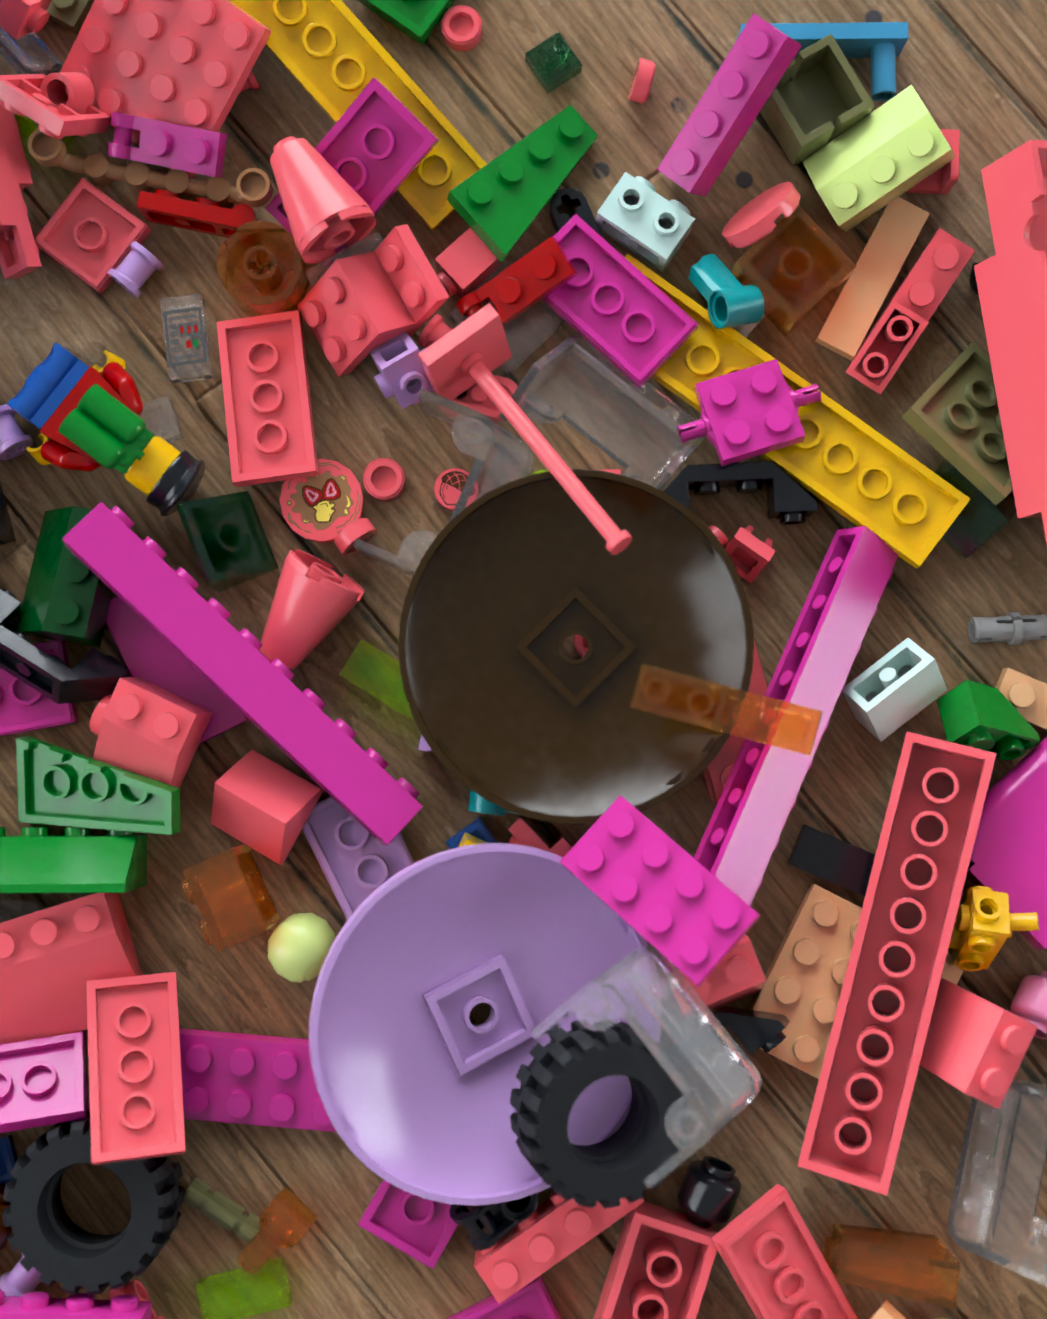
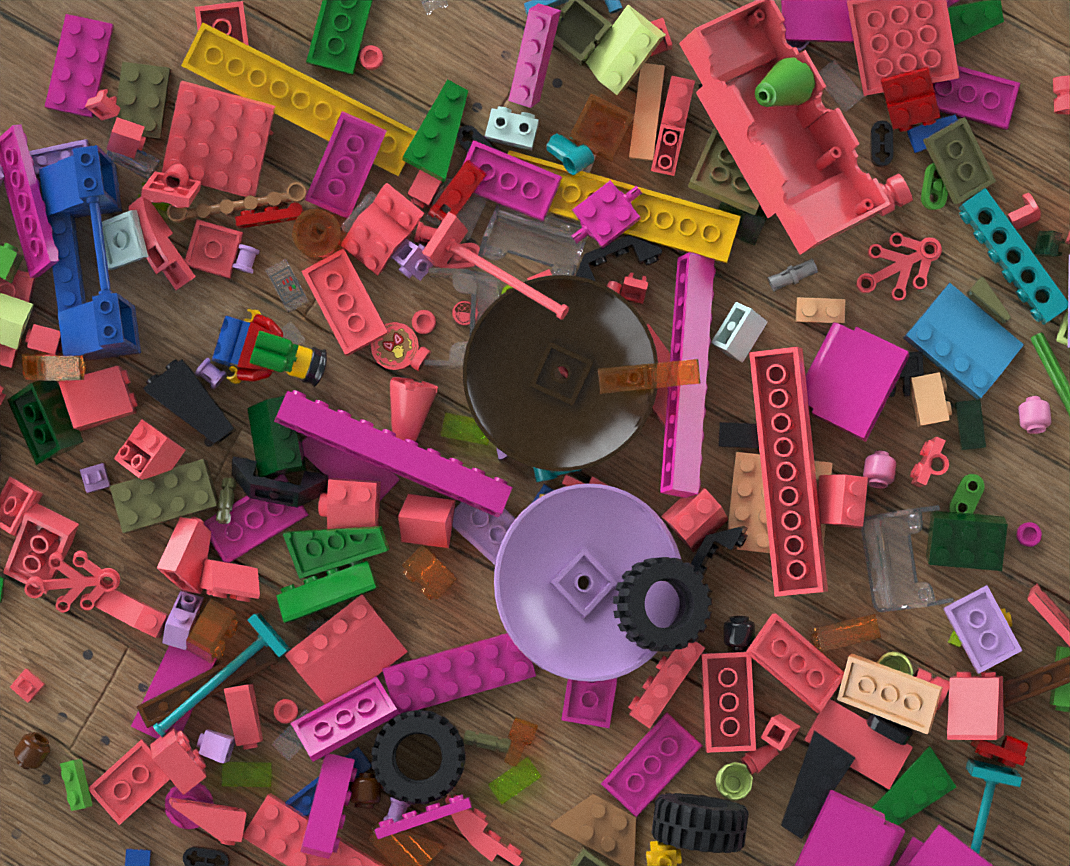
camera: 10 degrees left, 0 degrees up
coral plate [86,972,186,1165] -> none
dark pink plate [108,112,227,178] -> none
clear green slope [176,491,278,592] -> none
yellowish green hair [268,913,335,983] -> none
coral cone [270,136,376,264] -> none
black piece [449,1193,539,1251] -> none
clear green tile [525,31,582,94] -> none
clear windscreen [531,947,761,1189] -> none
dark pink plate [560,795,760,987] -> none
coral tile [628,58,656,104] -> none
coral tile [722,181,801,248] -> none
green slope [937,680,1040,761] -> none
yellow brick [948,886,1039,971] -> none

